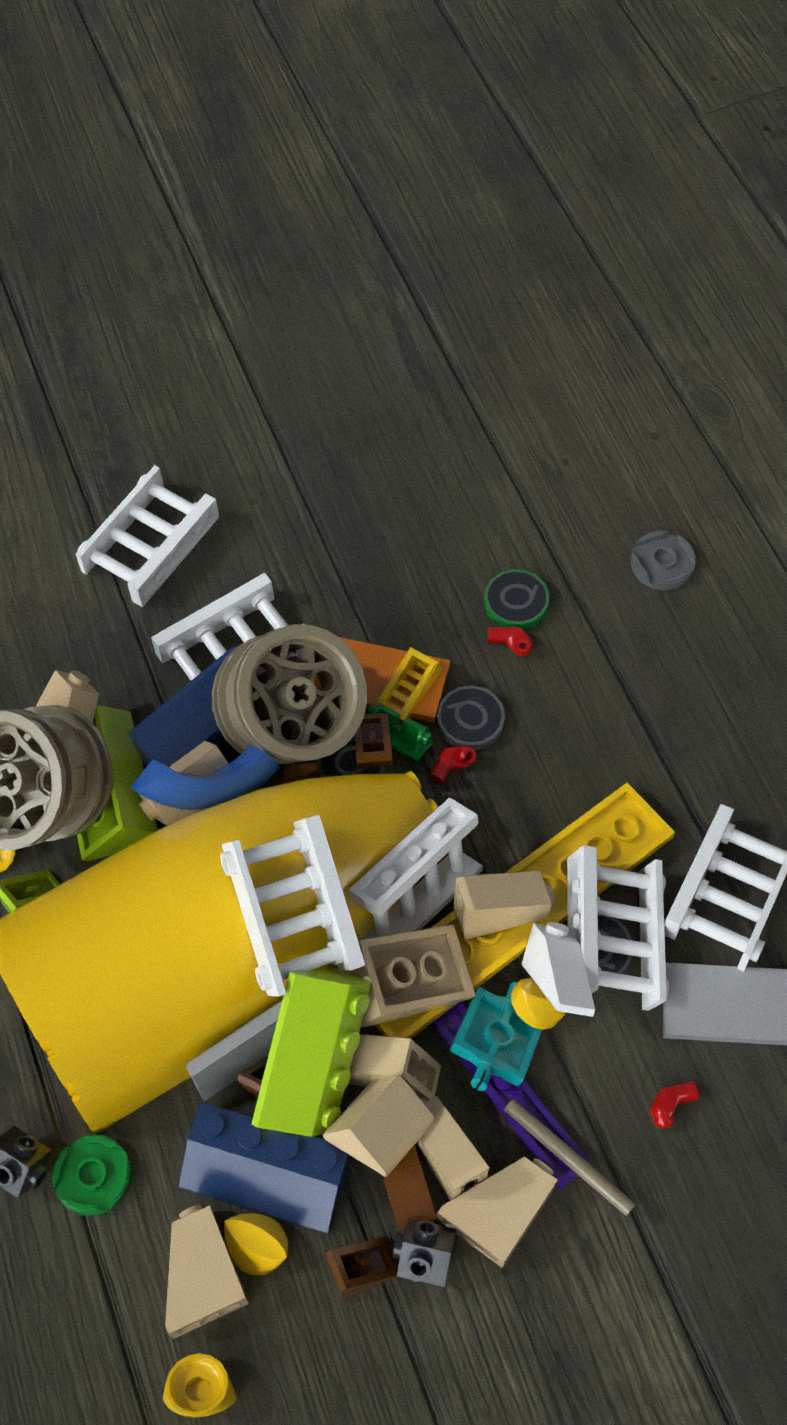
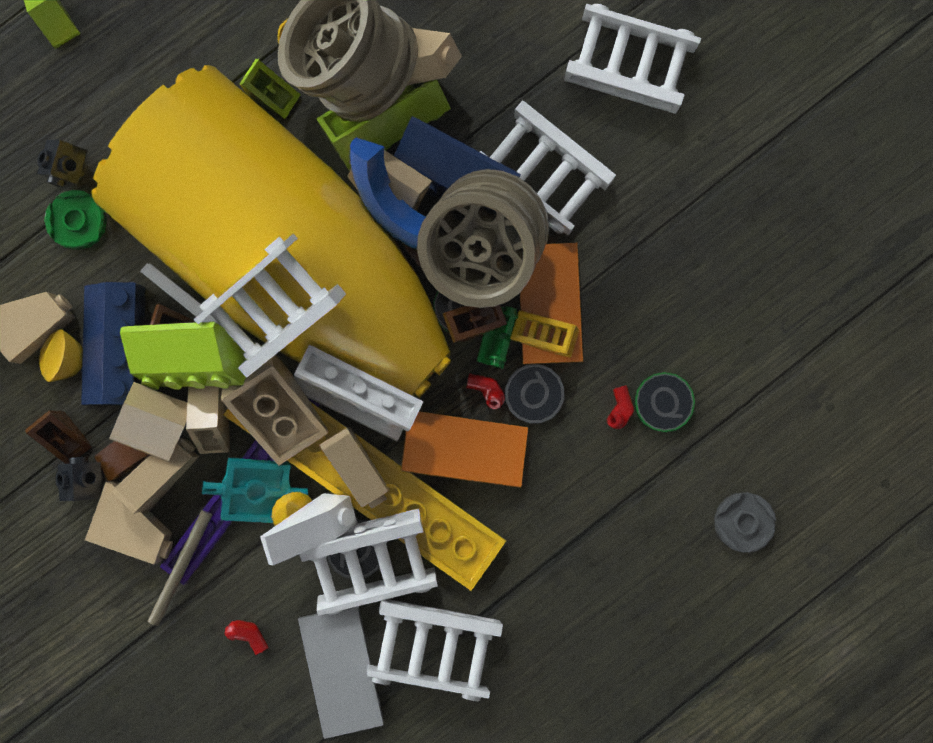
camera: 70 degrees right, 25 degrees up
none -> orange tile [401,412,528,488]

